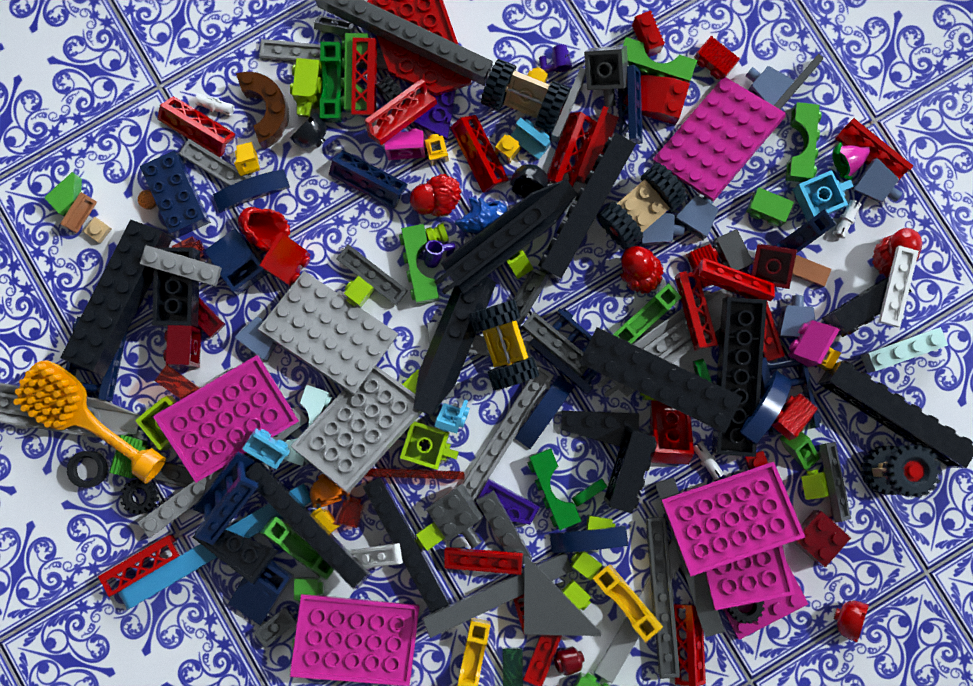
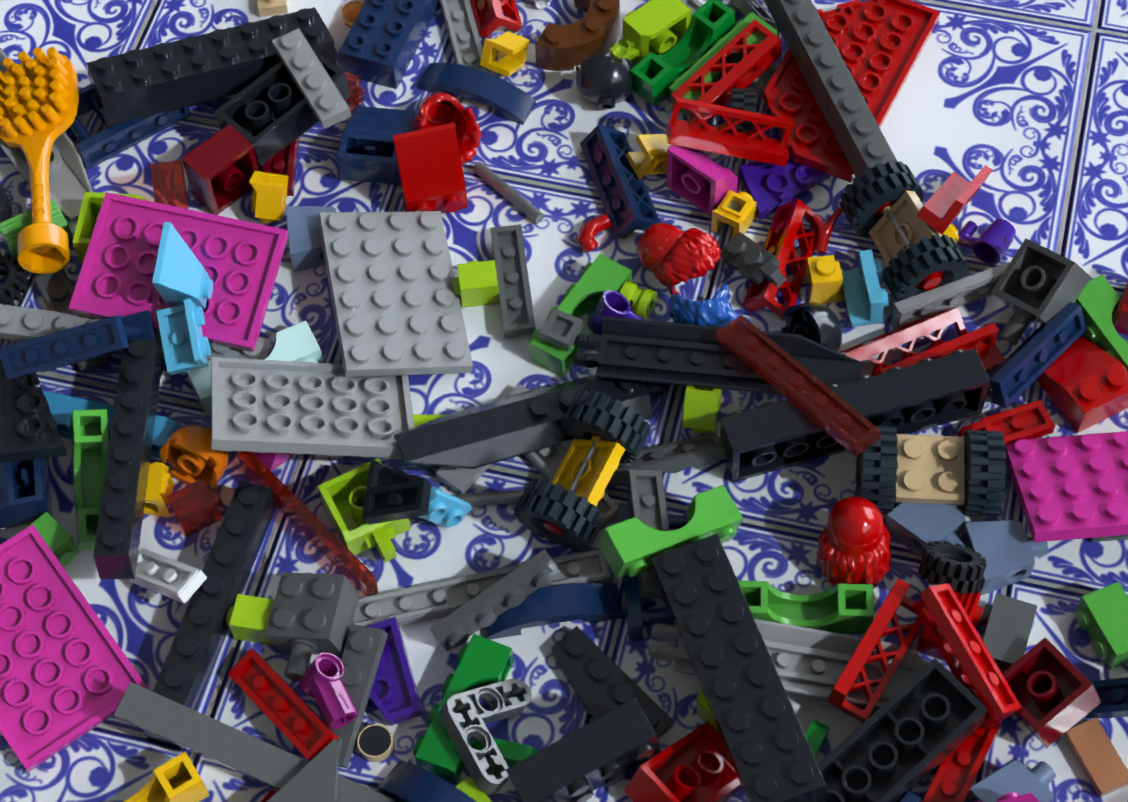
camera: 45 degrees right, 25 degrees down
none -> medium azure slope [152,222,213,309]
none -> yellow window [249,171,289,223]
none -> magenta piece [300,652,358,730]
none -> black tile [357,724,394,762]
none -> black wing [362,460,432,525]
none -> dark grey plate [430,549,562,651]
none -> dark grey beam [440,679,532,793]
none -> flat silver bar [452,490,524,507]
none -> flat silver bar [473,162,544,224]
none -> dark grey plate [539,308,583,351]
none -> red arm [577,213,611,253]
none -> bright green arch [598,485,743,579]
none -> yellow window [626,134,671,180]
none -> clear red tile [717,315,881,457]
none -> dark grey hinge [720,232,787,288]
none -> red bar [812,208,843,255]
none -> fence [916,165,993,234]
none -> black tyre [918,541,987,594]
none -> red hinge [956,400,1055,445]

